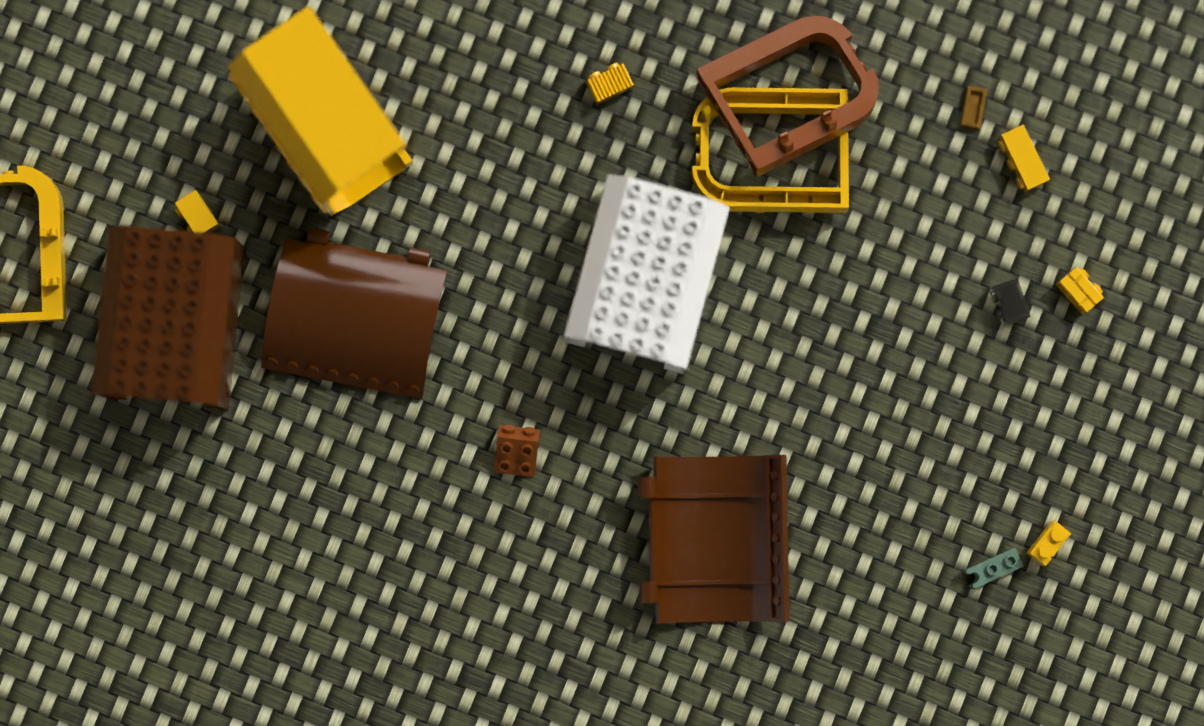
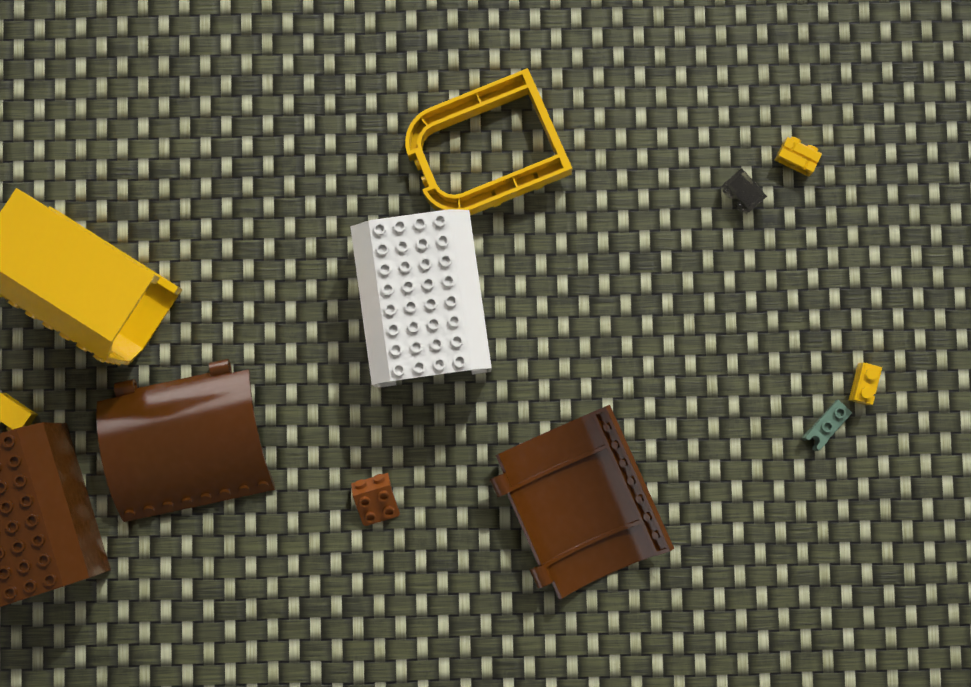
camera: 20 degrees left, 0 degrees up
yellow brick [586,63,634,105] -> none
dark orange door [696,16,879,178] -> none
pearl gold tile [959,86,988,130] -> none
yellow brick [998,124,1050,192] -> none

